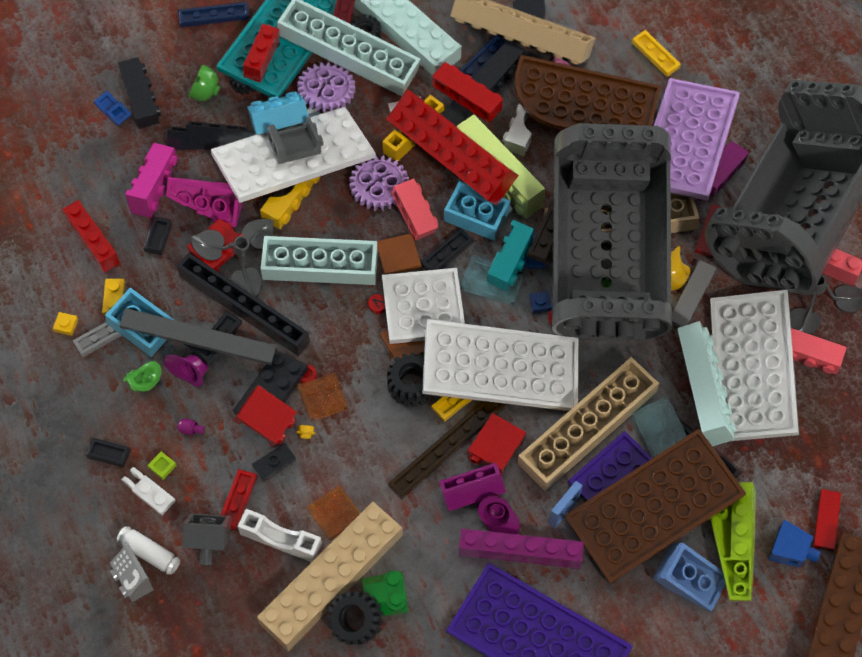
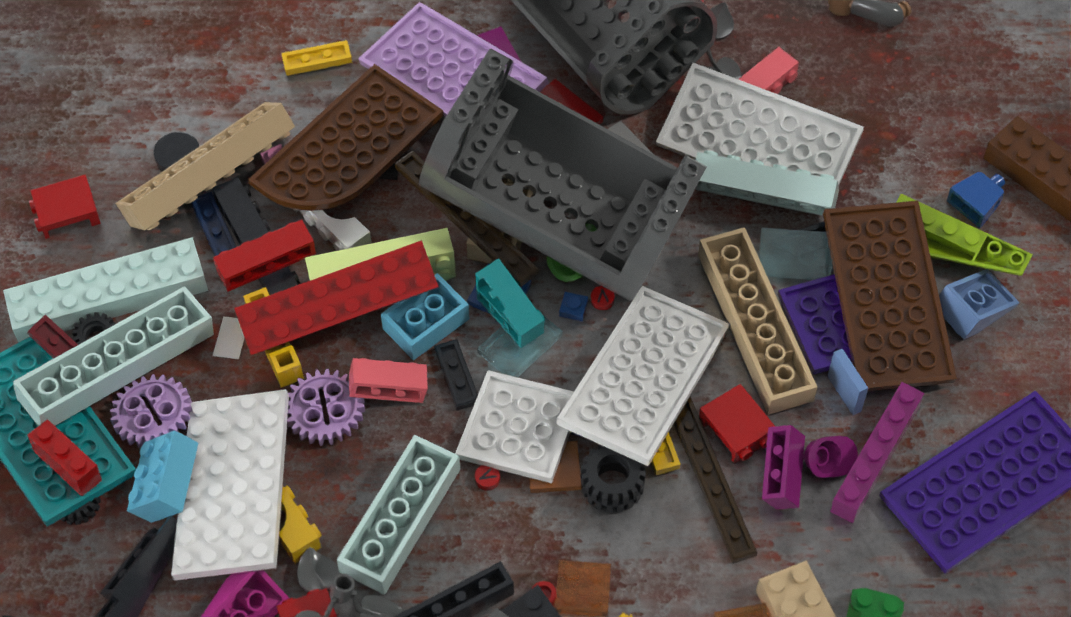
camera: 65 degrees left, 5 degrees down
bright green cylinder [188,64,220,101] -> none
dark grey panel [267,117,324,164] -> none
dark orange tile [377,233,421,275] -> none
red tile [813,489,841,551] -> none

